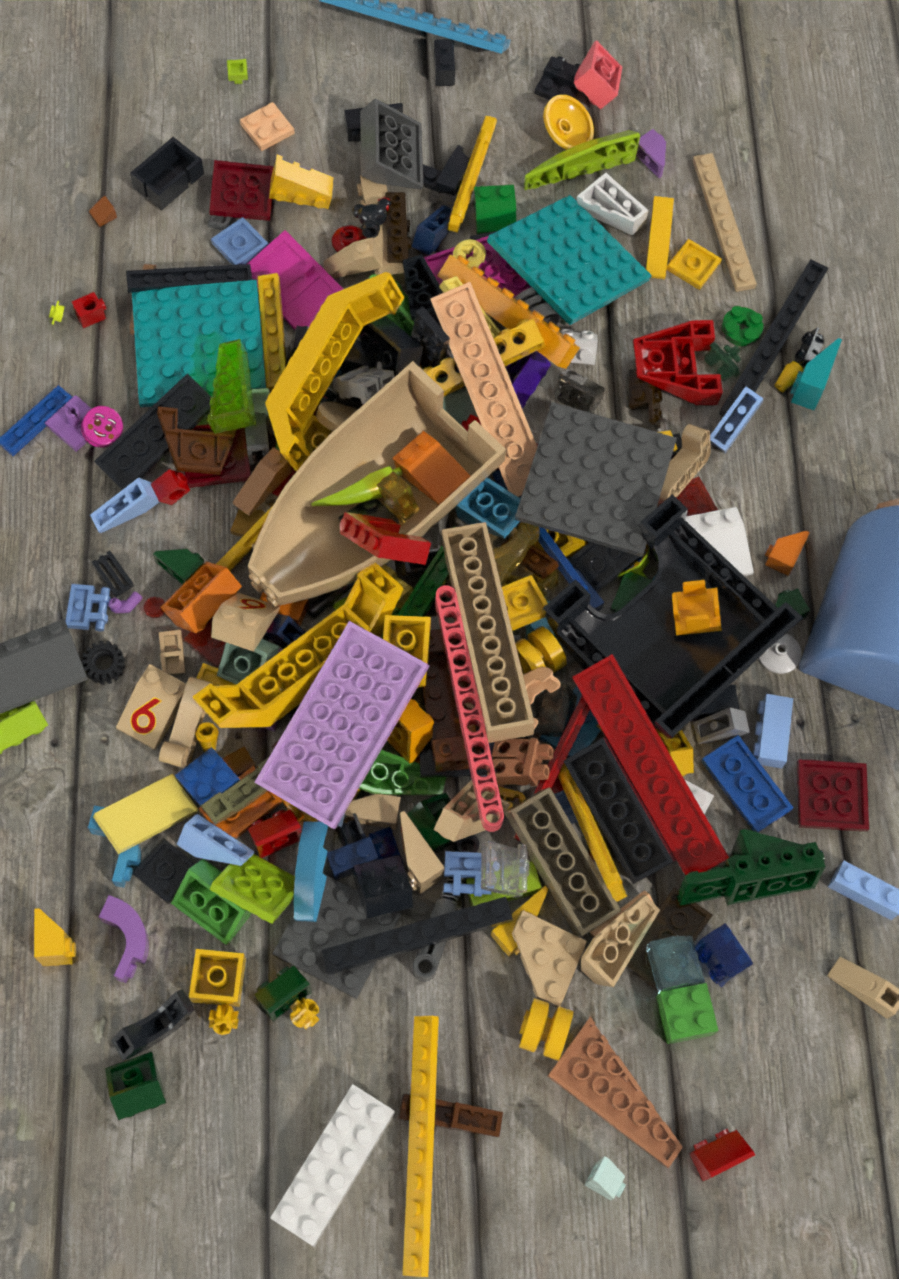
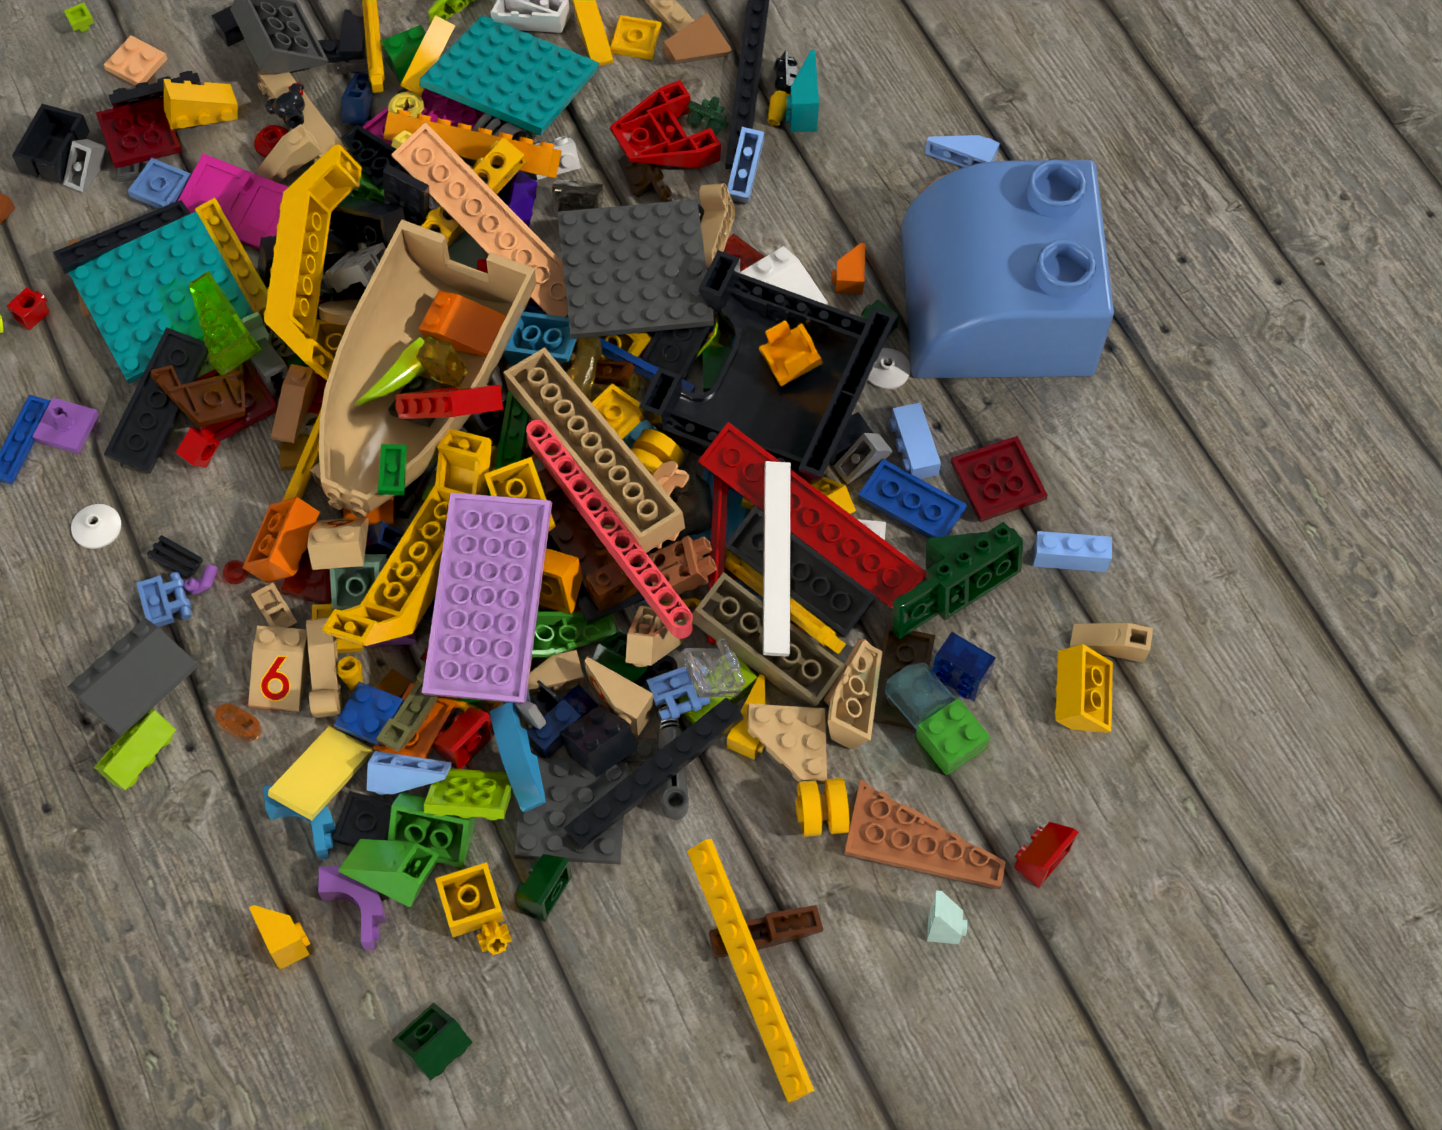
camera: 20 degrees left, 5 degrees down
dark pink head [81,406,123,448] -> none
black tyre [82,641,125,685] -> none
light blue slope [90,478,159,533] -> none
black arch [111,989,195,1061] -> none
dark green slope [153,549,204,585] -> none
white brick [270,1084,395,1247] -> none
yellow gear [290,997,320,1029] -> none
dark brown bracket [385,192,411,263] -> none
green plate [721,306,763,347] -> none
none -> light grey slope [63,139,107,192]
none -> white dish [71,504,121,549]
none -> black plate [109,71,201,108]
none -> clear orange beam [215,703,262,741]
none -> bright green slope [338,839,440,907]
none -> green plate [378,444,408,495]
none -> yellow slope [401,15,455,96]
none -> light grey tile [514,700,546,729]
none -> medium nougat slope [662,13,732,64]
none -> white tile [763,461,791,656]
none -> yellow slope [1055,644,1113,733]

